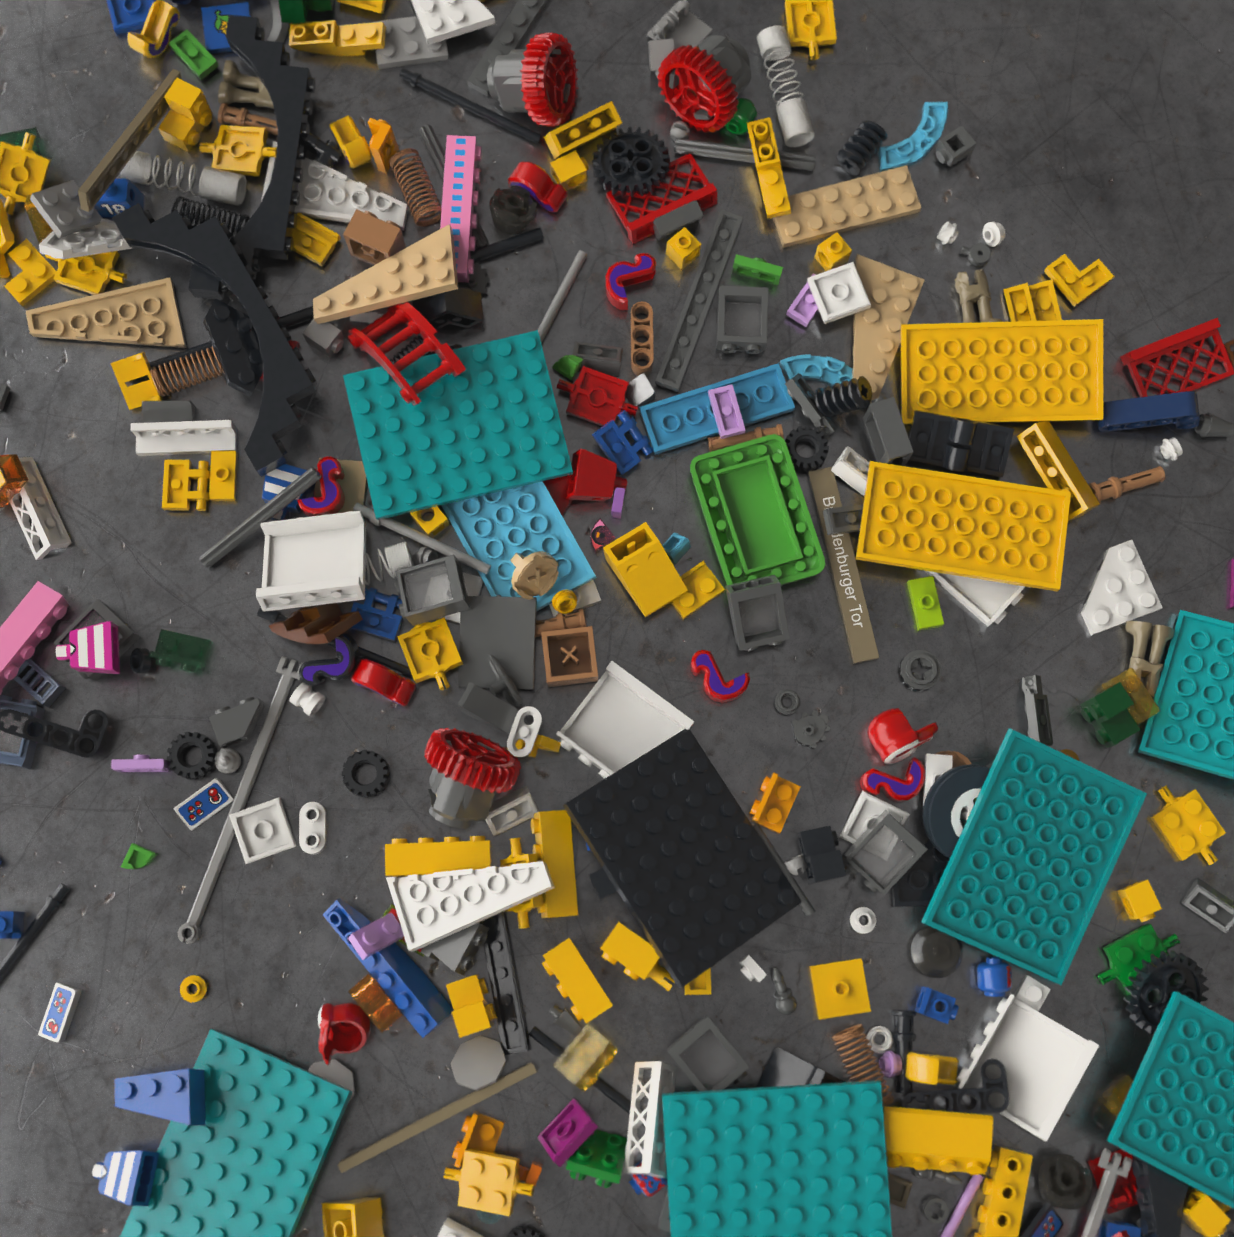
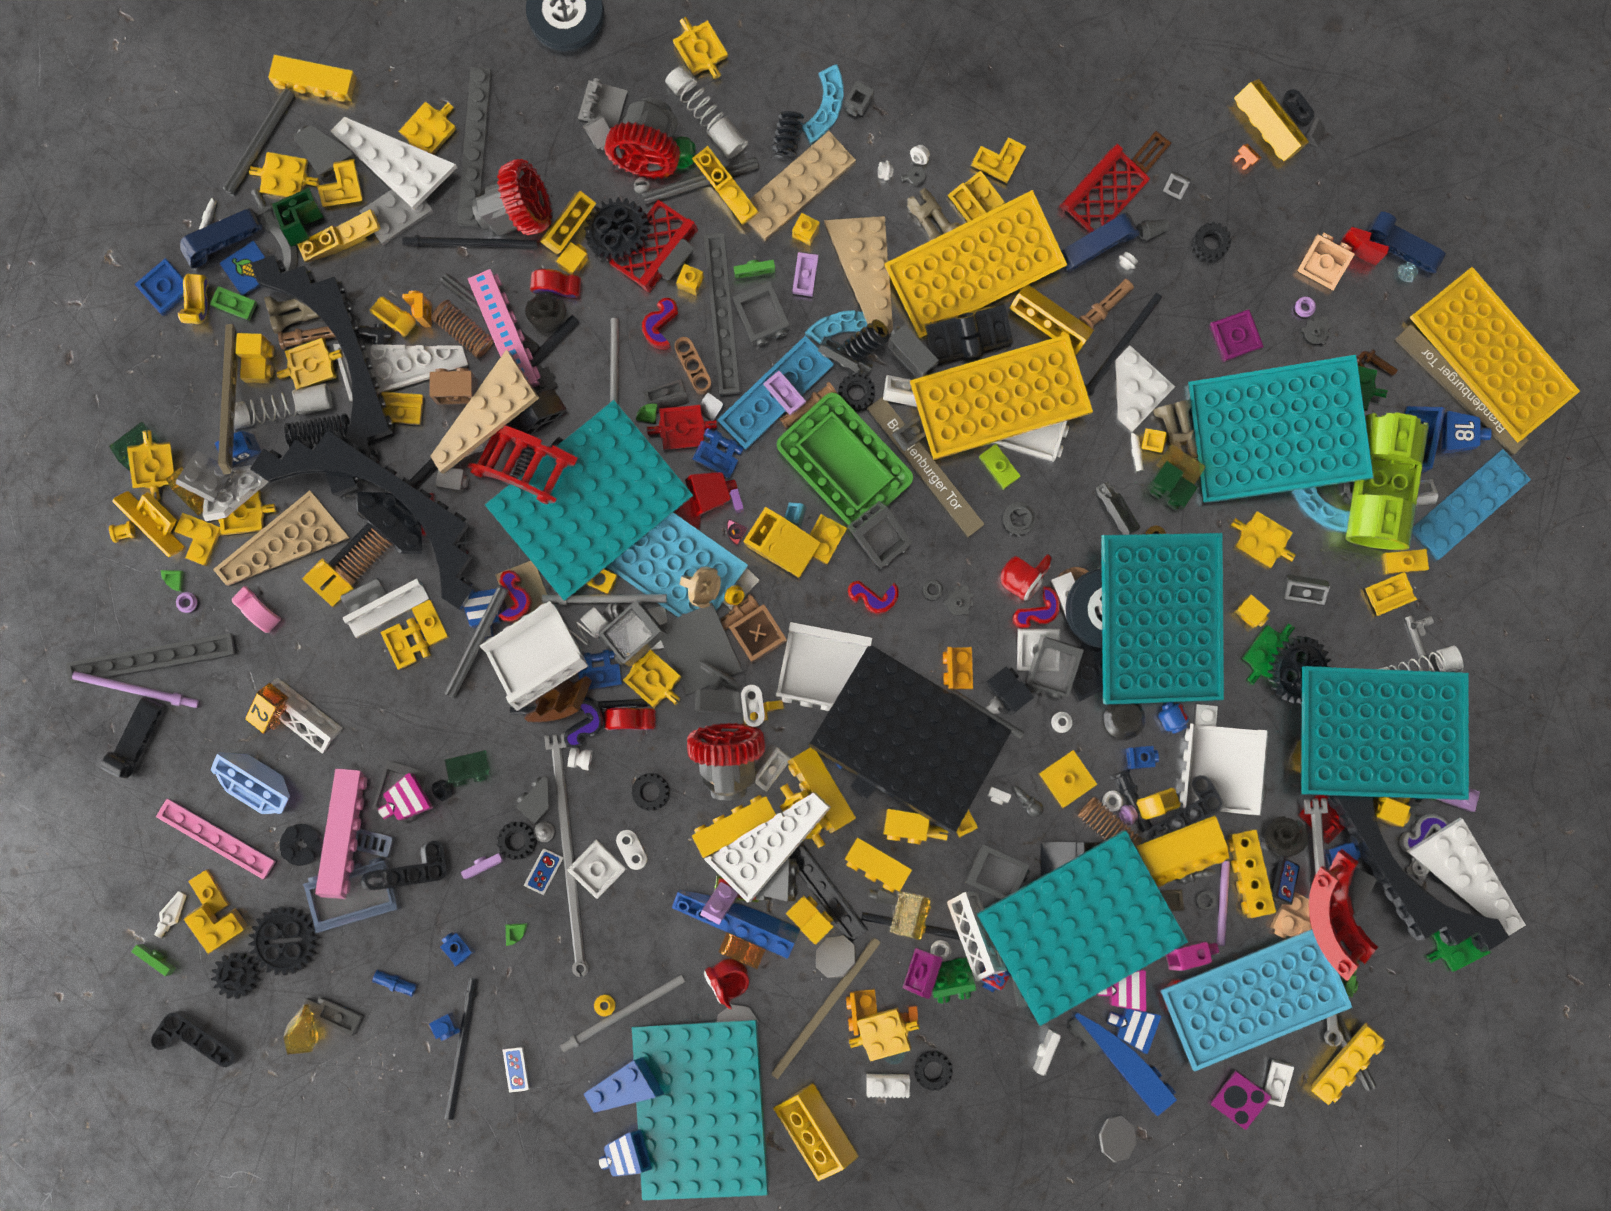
camera: 20 degrees left, 5 degrees up
white plate [807,262,871,324] -> none
none -> bright pink animal [232,586,281,633]
none -> blue brick [440,932,475,967]
none -> light grey bar [560,975,685,1052]
none -> white plate [930,940,951,961]
none -> black bar [1085,293,1162,397]
none -> white piece [1131,433,1145,472]
none -> yellow brick [1142,428,1168,453]

